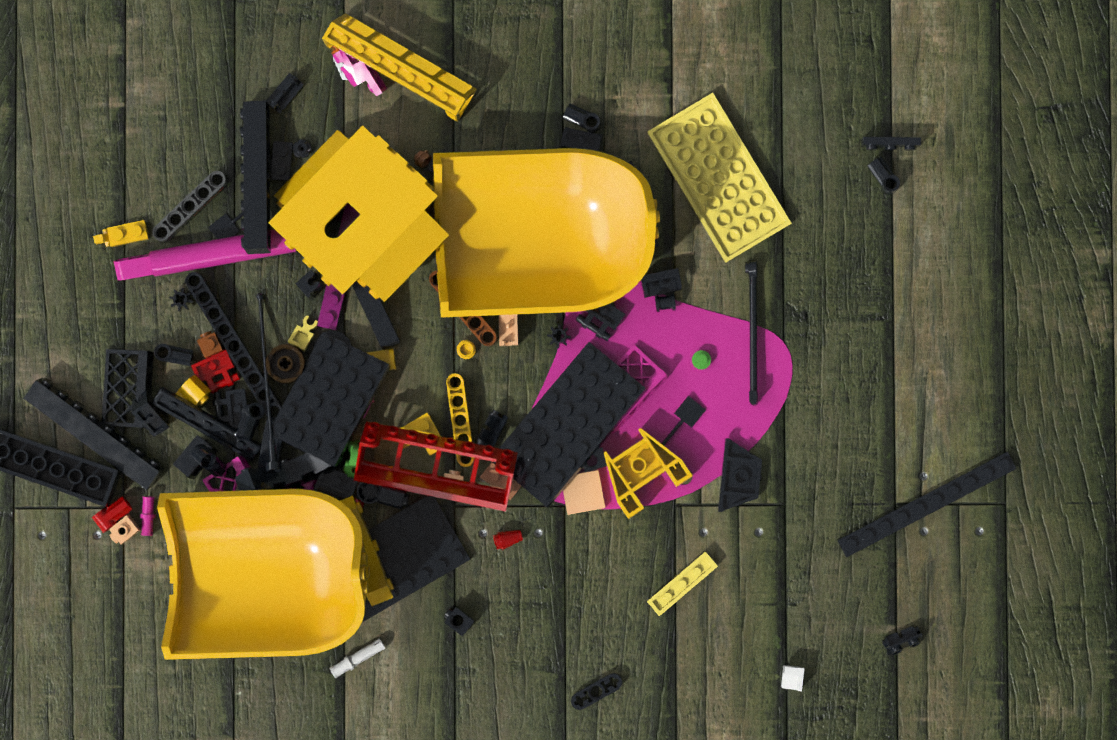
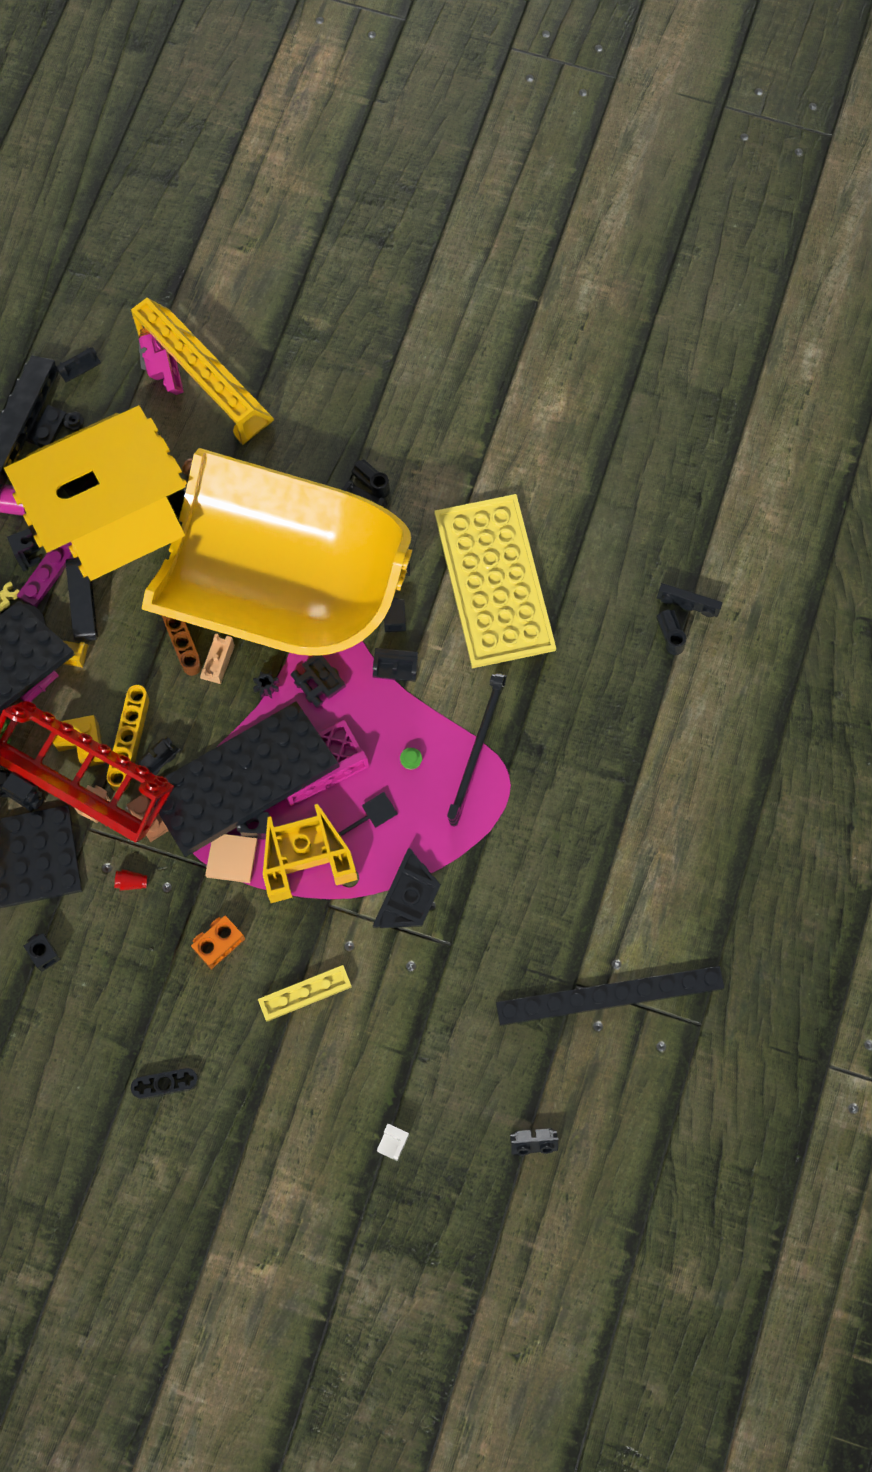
camera: 15 degrees right, 15 degrees down
yellow plate [457,340,476,359] -> none
black bush [655,294,676,312] -> none
none -> orange brick [191,915,245,970]

